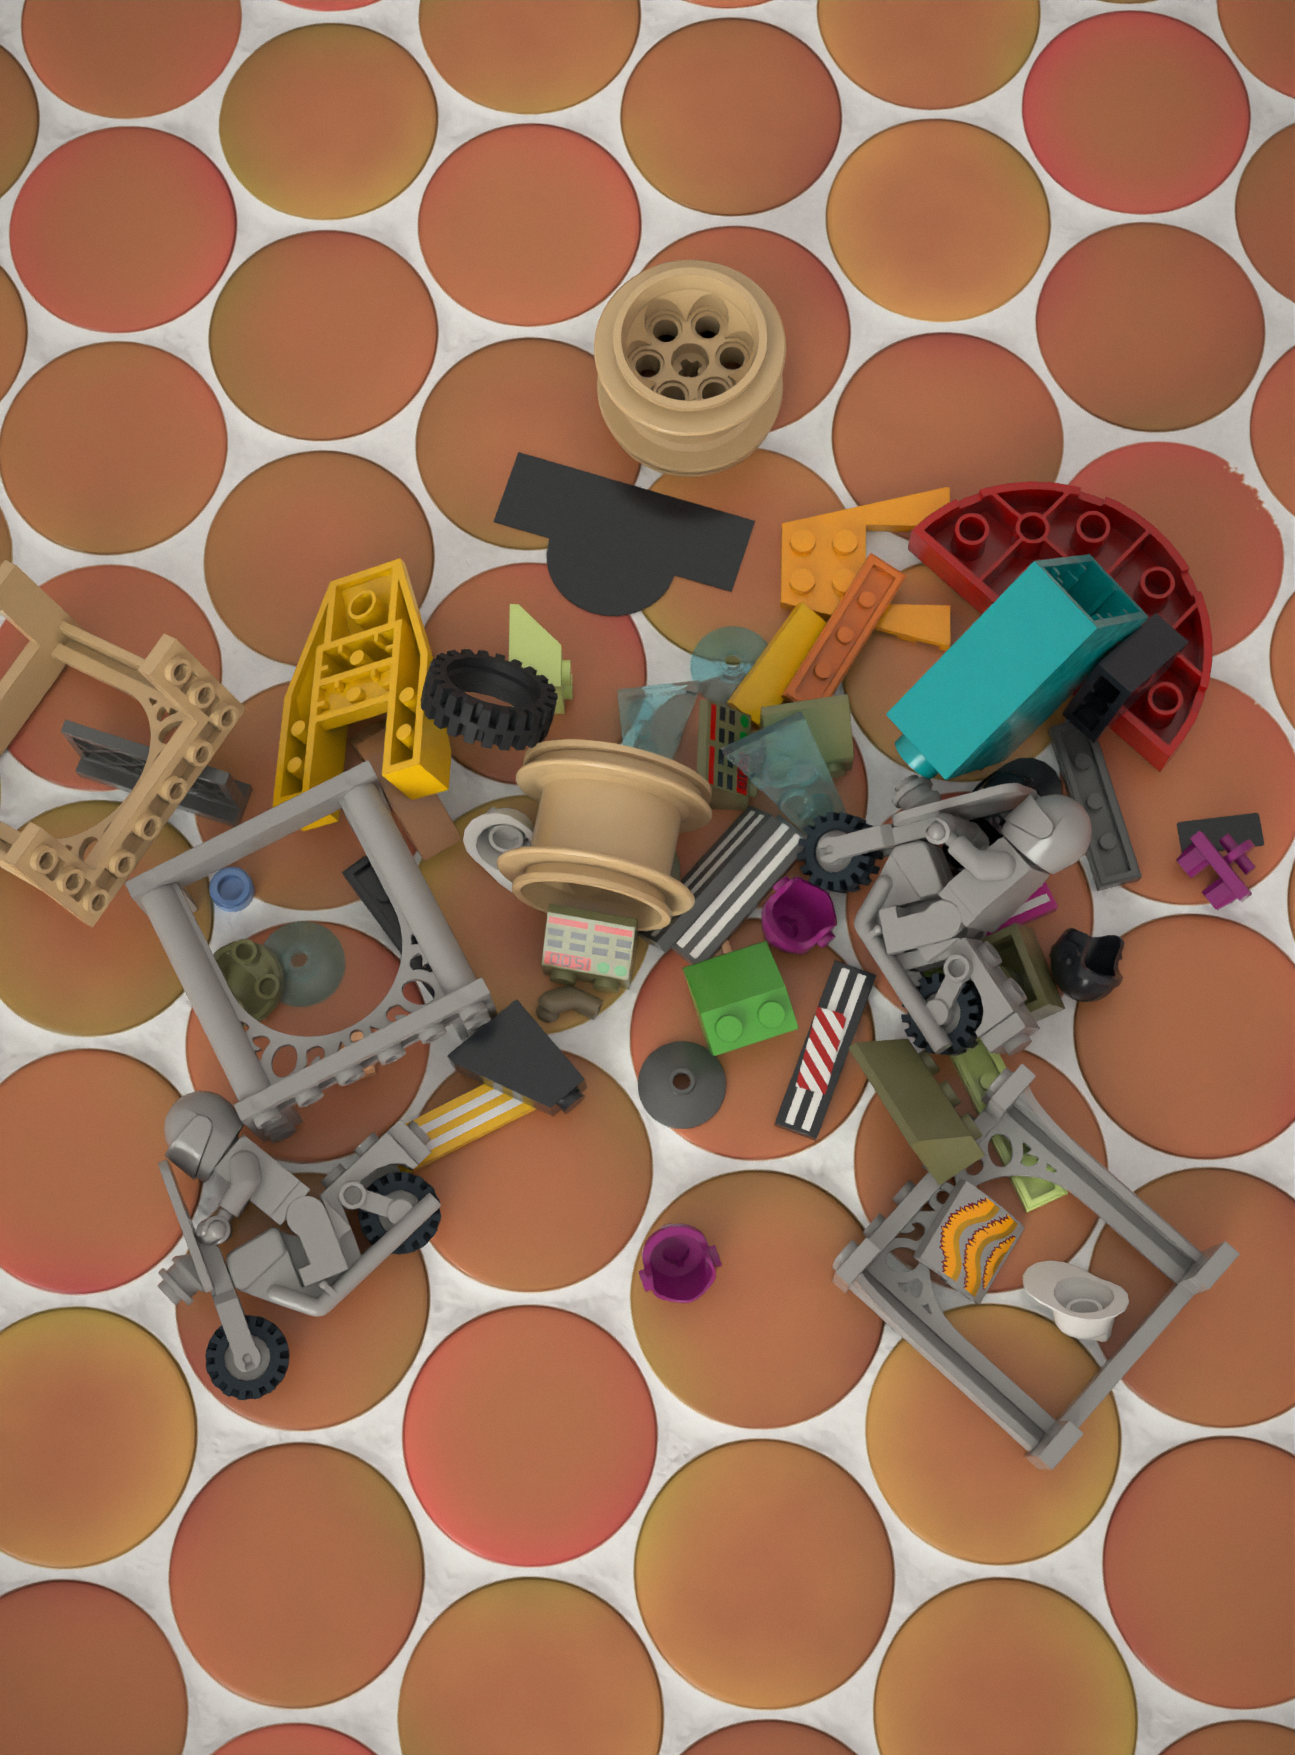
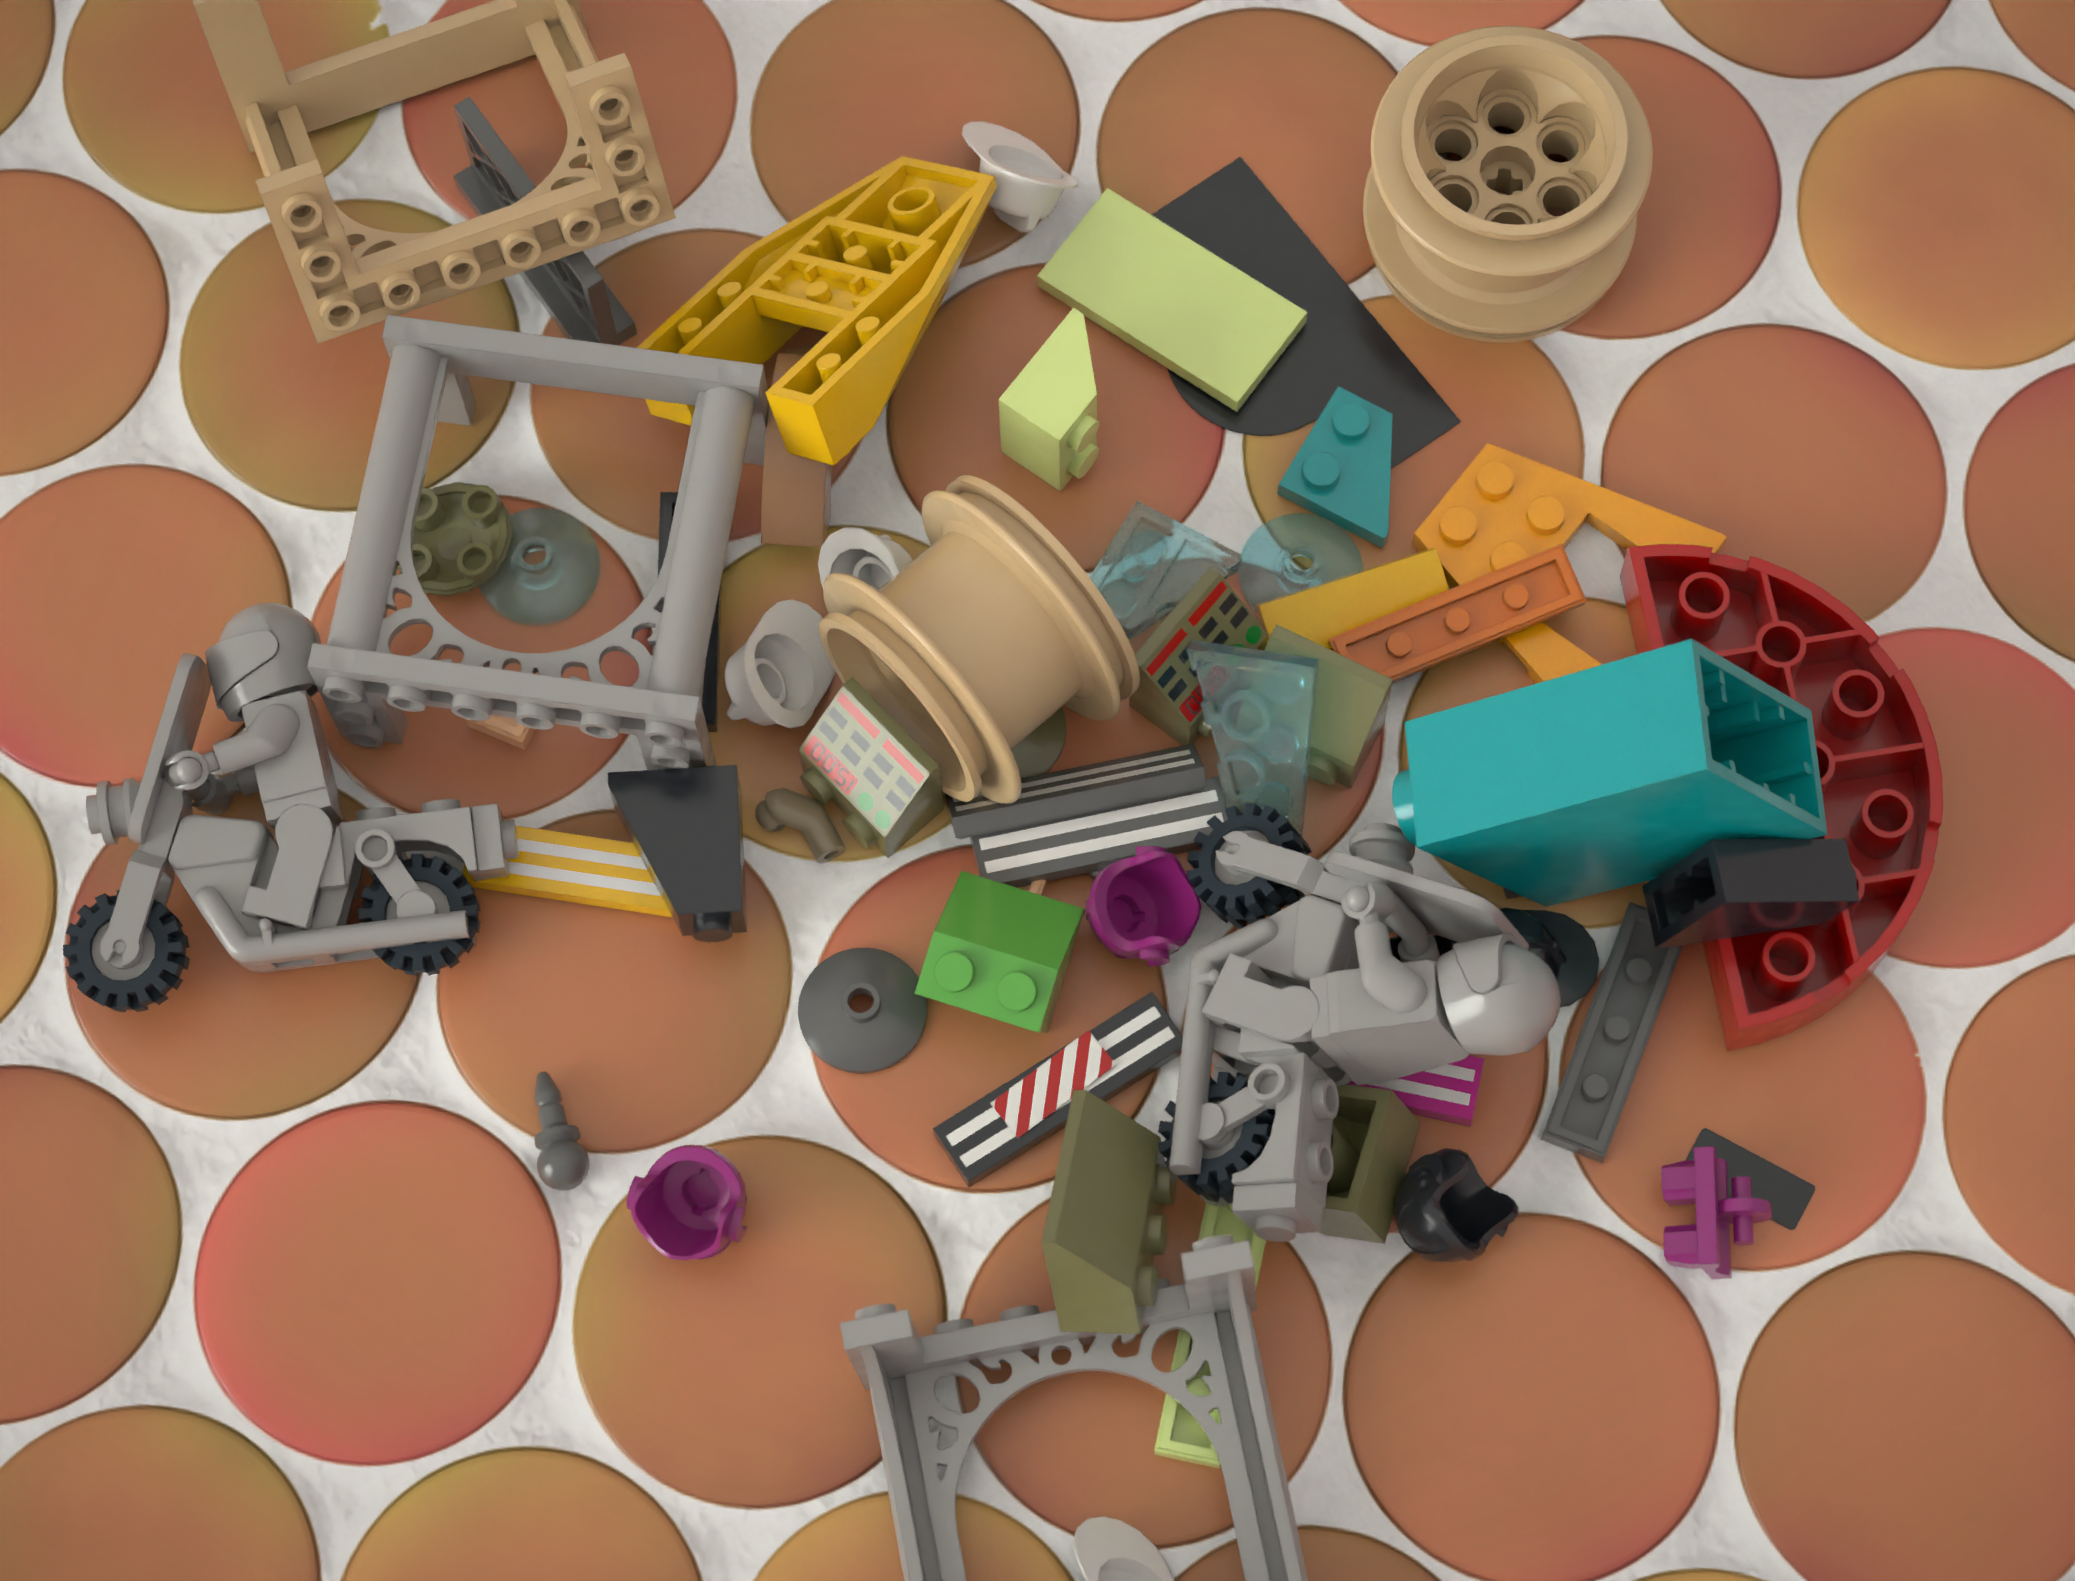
camera: 35 degrees right, 5 degrees down
medium blue tile [209,867,255,912] -> none
black tyre [420,649,558,751] -> none
slope [913,1179,1025,1305] -> none
none -> dark grey bar [534,1072,590,1191]
none -> white piece [724,599,835,728]
none -> white piece [962,122,1078,233]
none -> yellowish green tile [1037,188,1307,412]
none -> teal wing [1278,386,1393,549]

